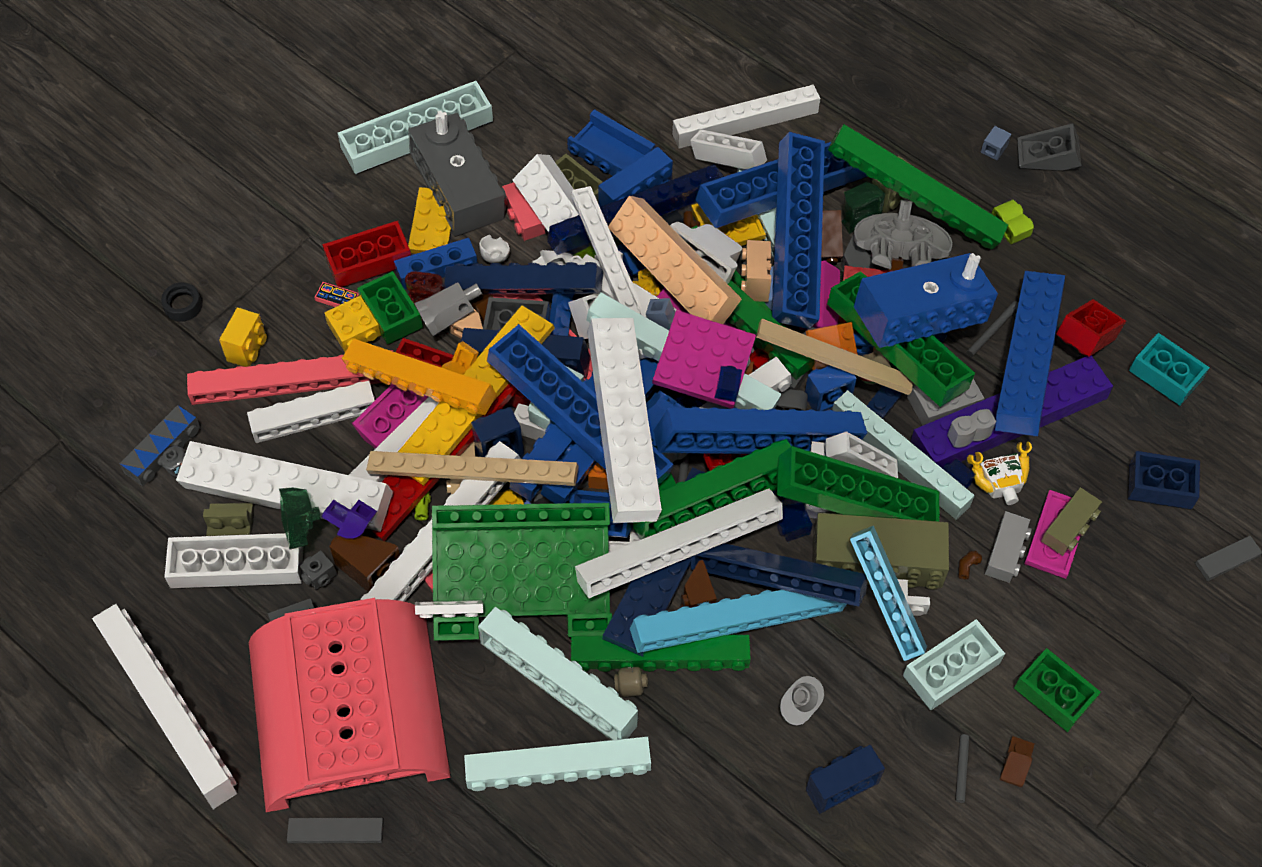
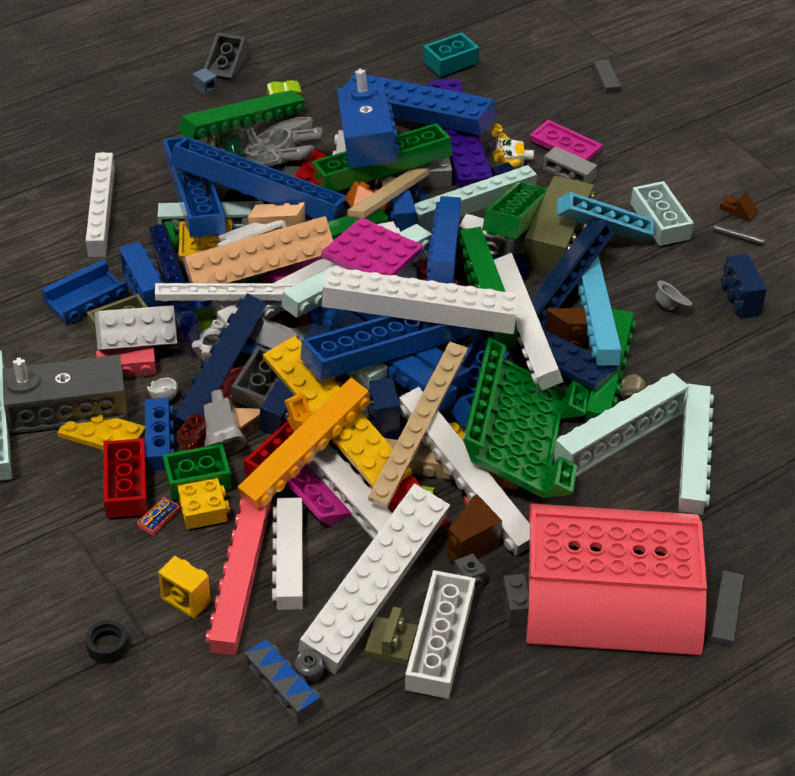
camera: 75 degrees left, 15 degrees down
white brick [92,604,237,809] -> none
clear green brick [279,487,321,549] -> none
dark purple brick [321,500,377,538] -> none
white plate [415,600,483,618] -> none
sand blue brick [646,298,675,330] -> none
white brick [690,129,767,169] -> none
clear blue brick [714,366,742,402] -> none
white brick [825,432,898,478] -> none
light grey brick [948,409,996,448] -> none
green brick [1014,648,1101,732] -> none
olive brick [1041,487,1102,556] -> none
red brick [1056,299,1126,357] -> none
dark blue brick [1128,451,1200,509] -> none

